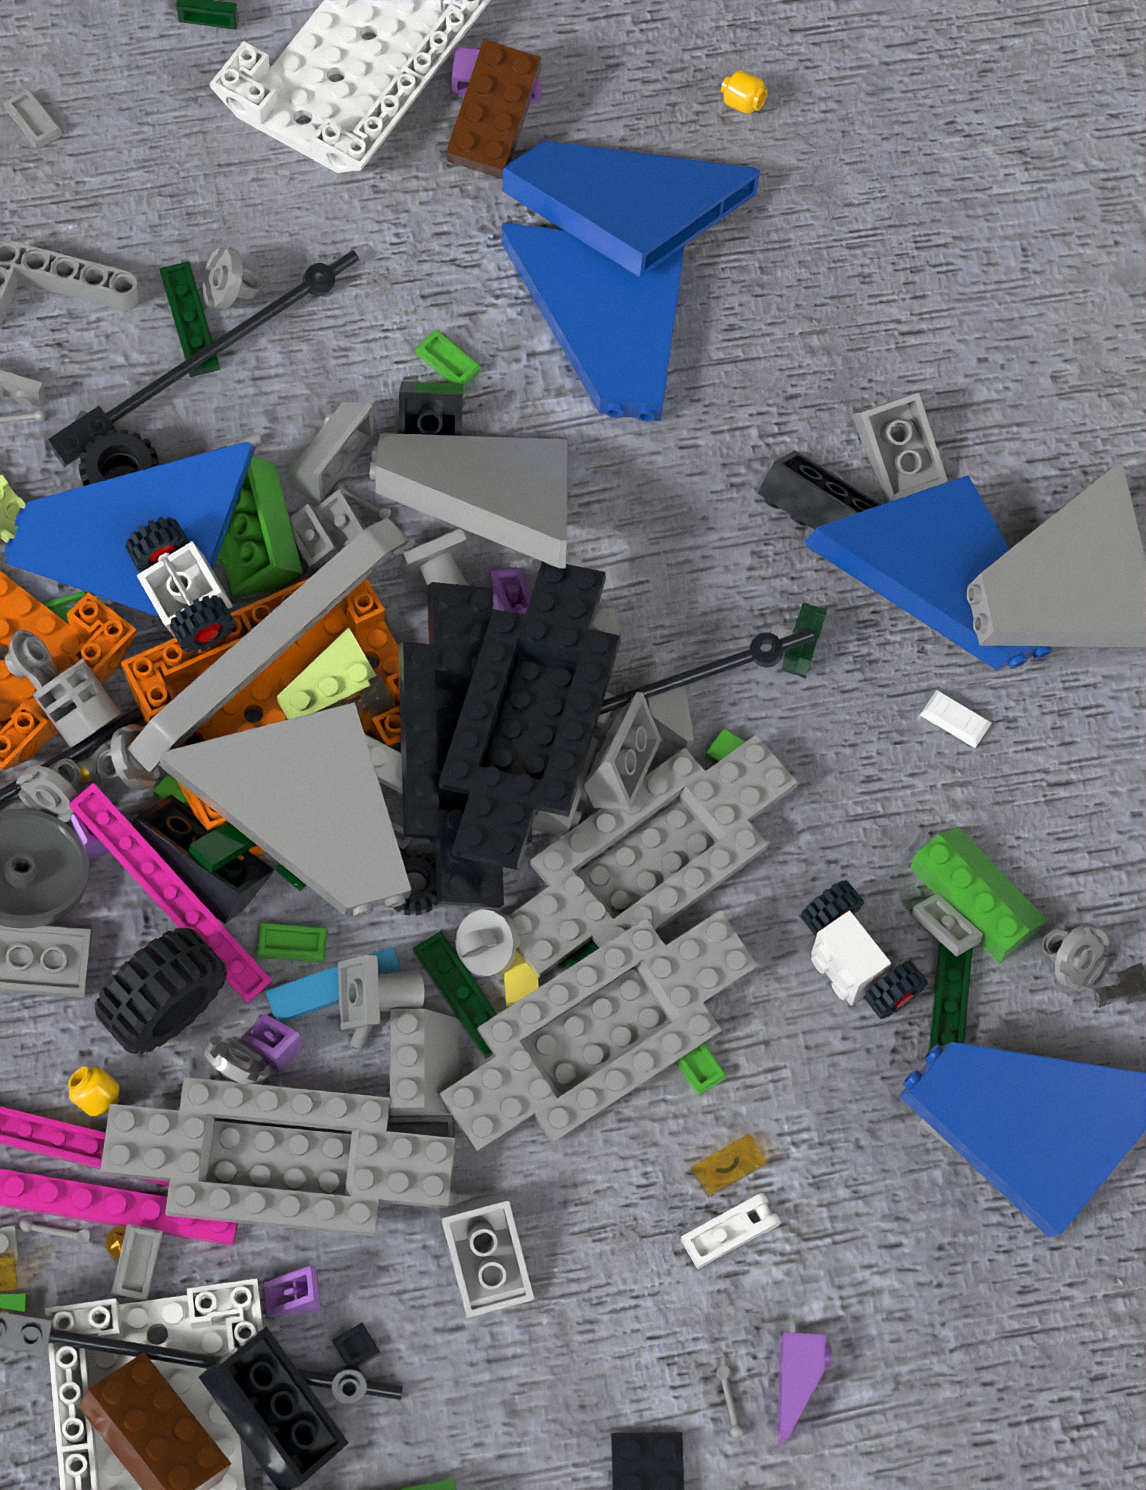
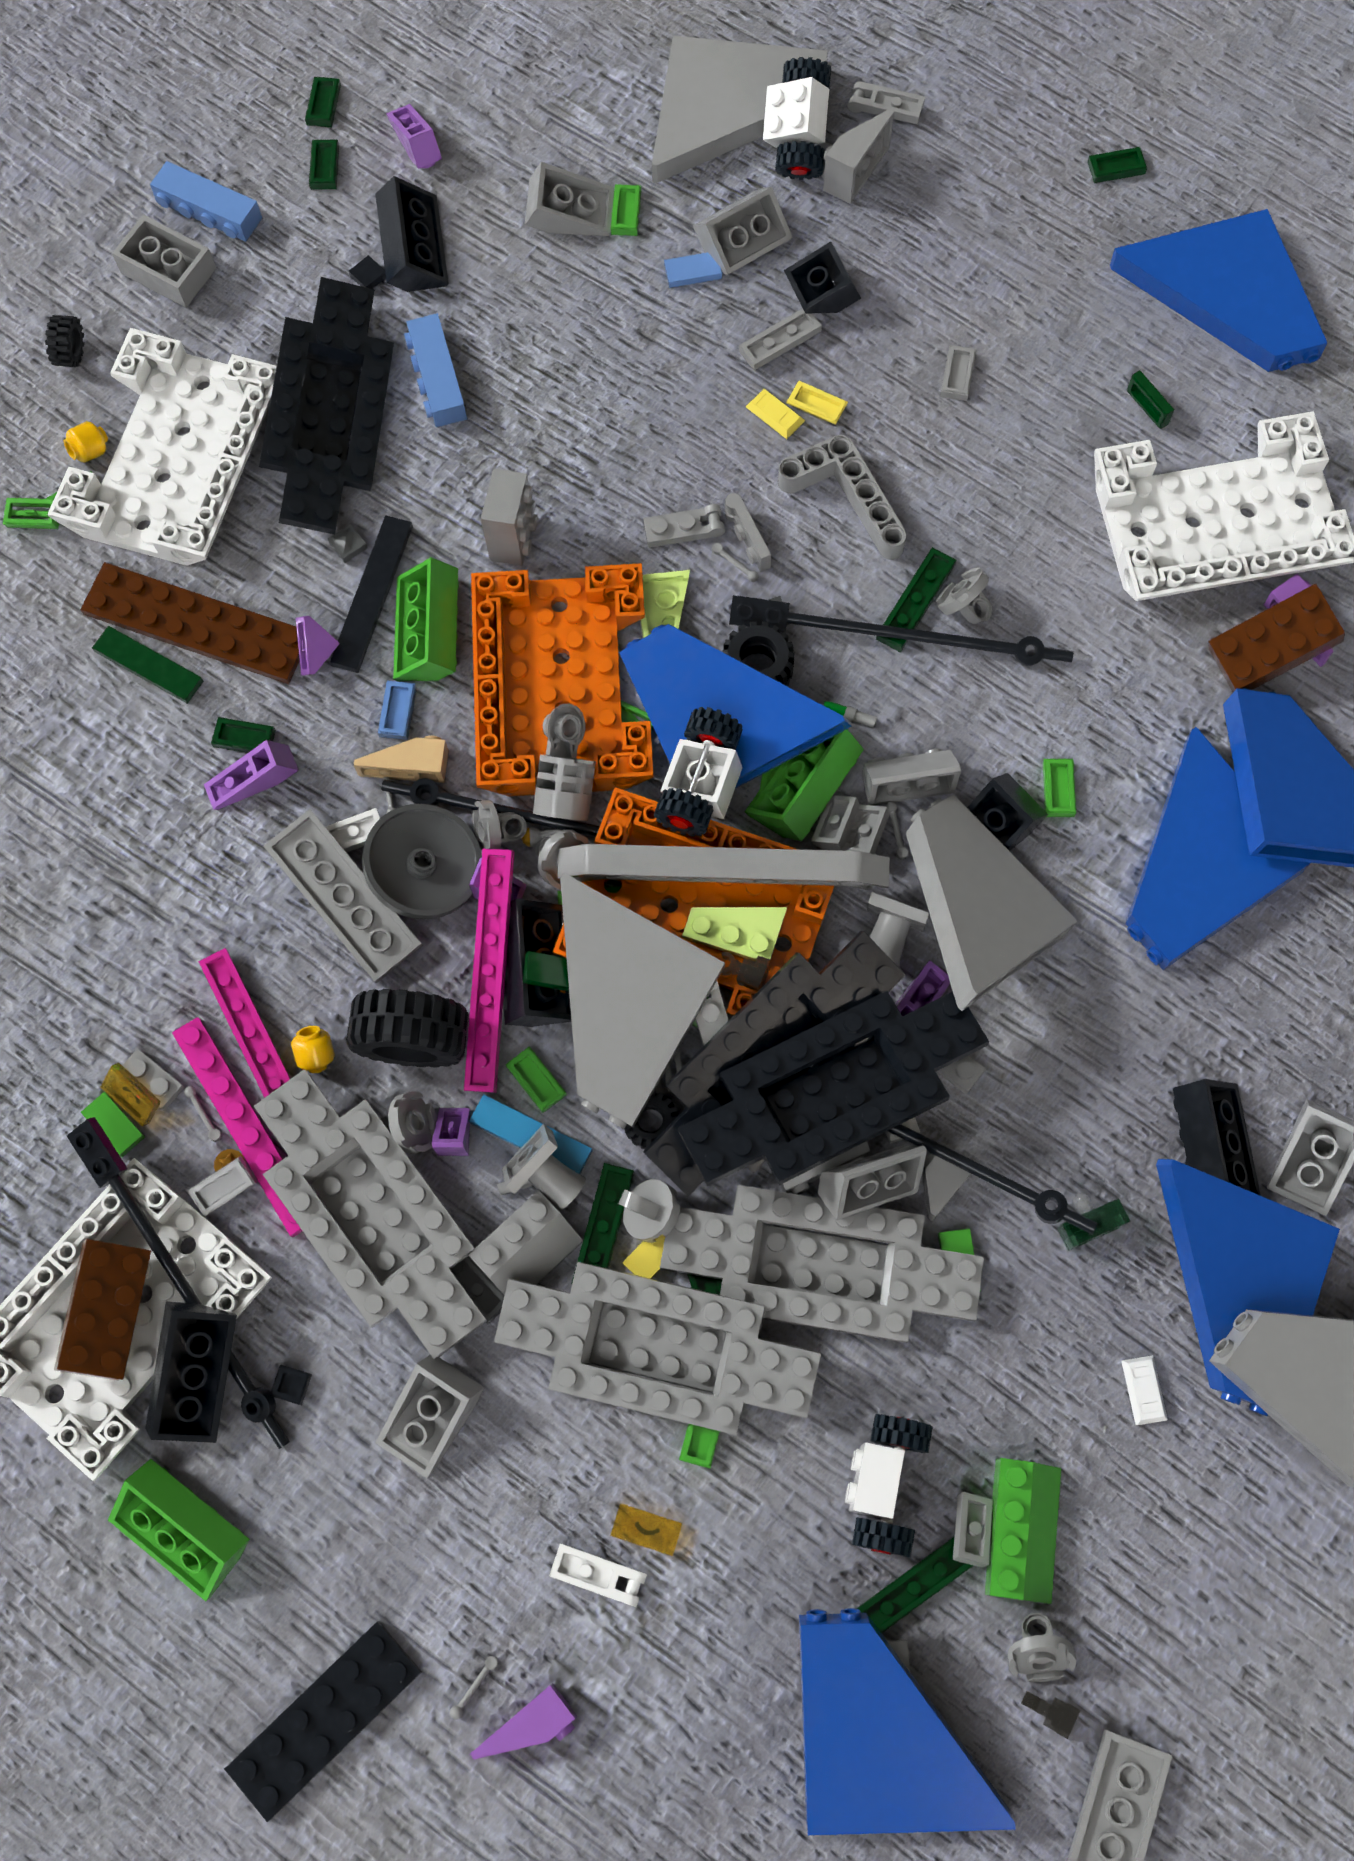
camera: 55 degrees right, 5 degrees up
medium lavender slope [264,1265,321,1318] -> none

